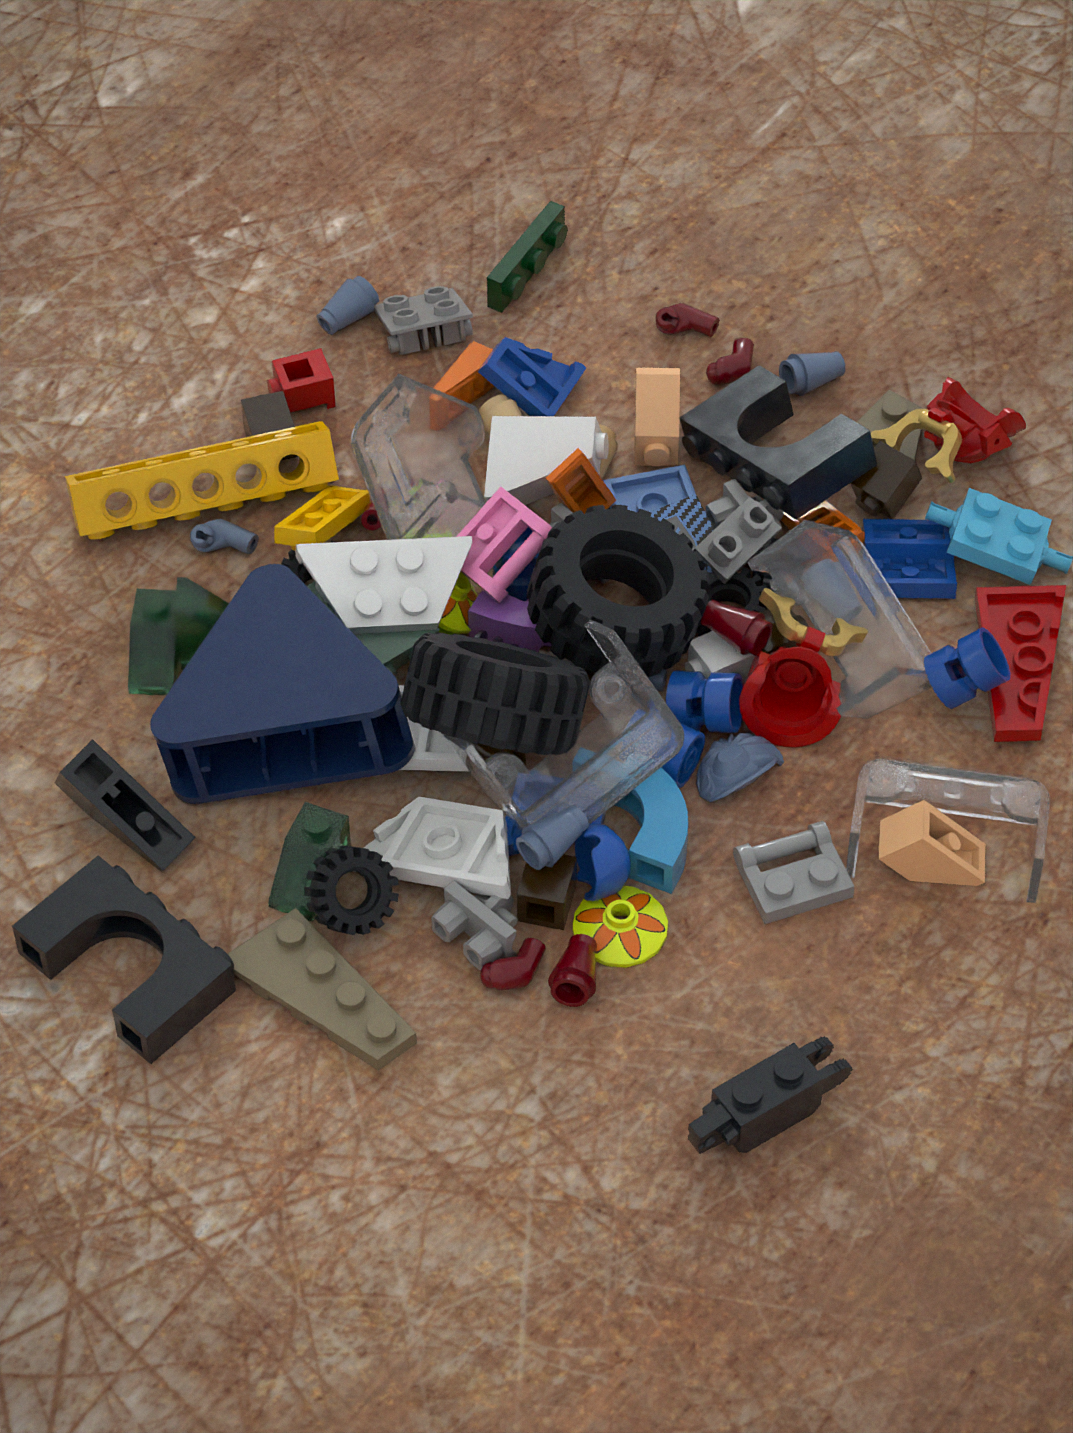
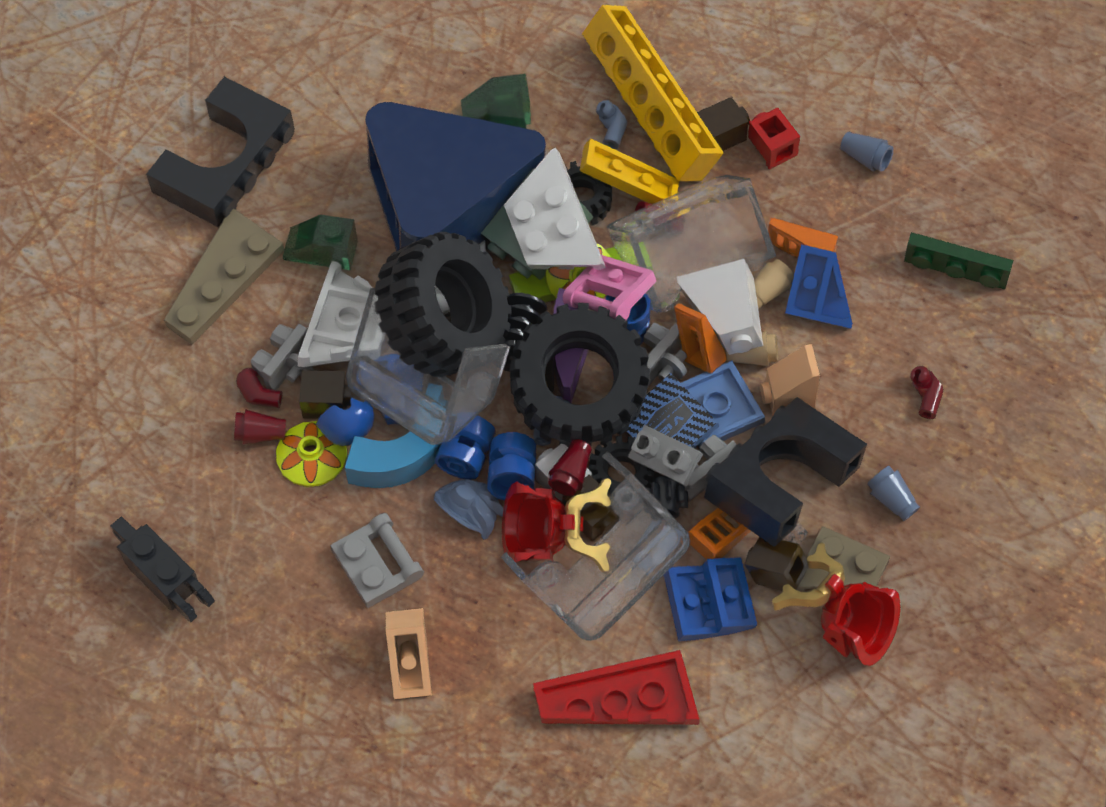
camera: 80 degrees right, 10 degrees up
black slope [55,739,196,872] -> none
black tyre [304,846,399,935] -> none
light grey hinge [374,286,473,355] -> none
sand blue cone [516,805,589,870] -> none
dark red arm [706,338,754,385] -> none
clear windscreen [846,756,1050,903] -> none
blue wheel [924,627,1011,709] -> none
medium azure plate [925,488,1073,585] -> none

